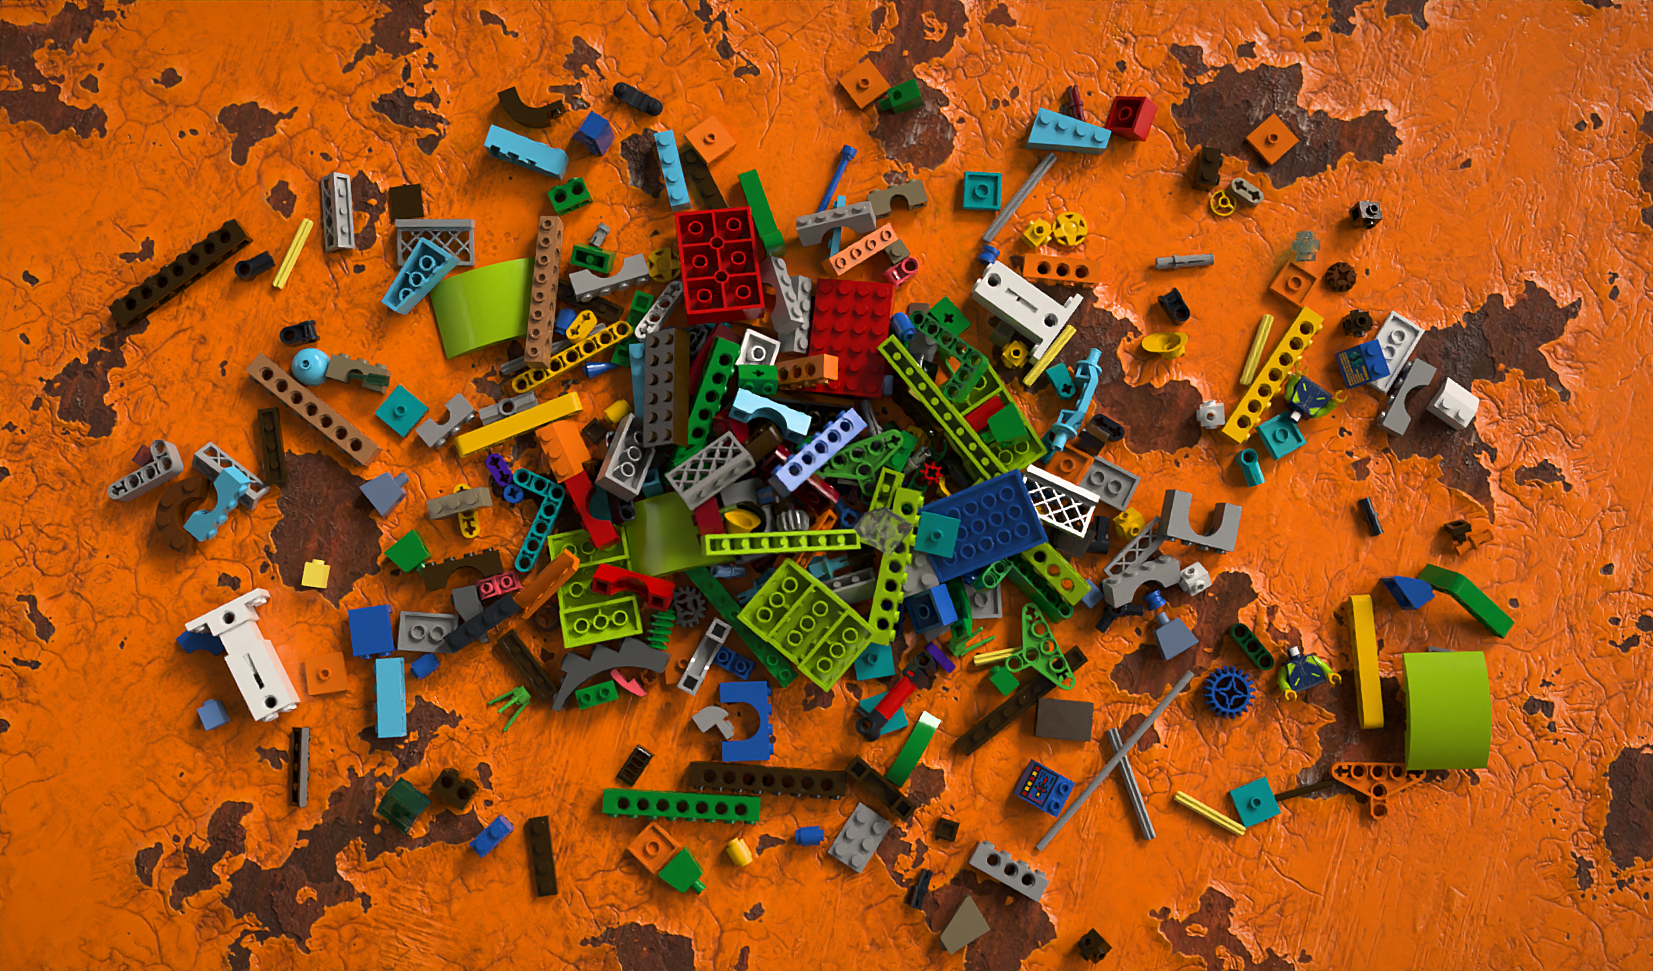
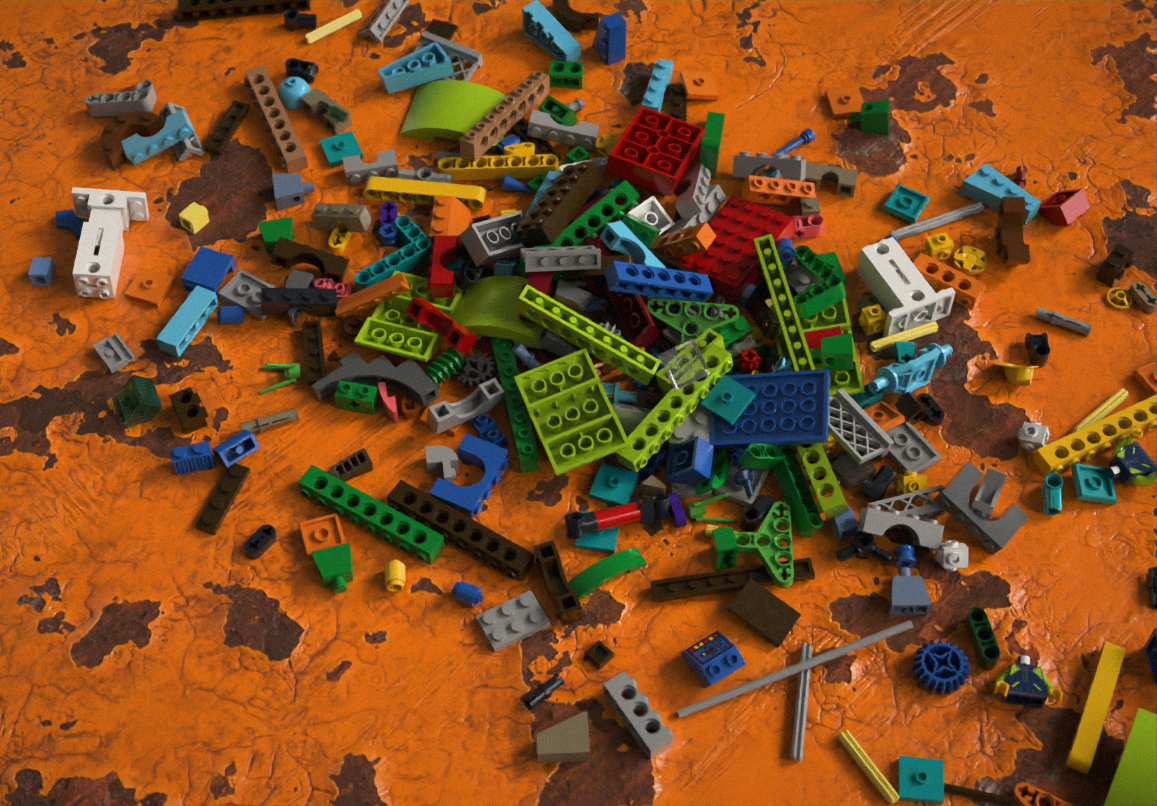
camera: 30 degrees right, 30 degrees down
dark brown plate [290,727,311,807] -> none
black piece [613,82,663,116] -> none
none -> light grey plate [92,332,136,373]
none -> blue brick [212,429,260,467]
none -> dark tan pin [239,407,299,432]
none -> black beam [244,524,277,559]
none -> dark tan slope [641,475,666,496]
none -> dark blue plate [733,469,755,497]
none -> black piece [739,495,774,532]
none -> medium azure bush [774,356,792,372]
none -> light grey arch [971,468,1007,521]
none -> reddish brown brick [994,197,1030,265]

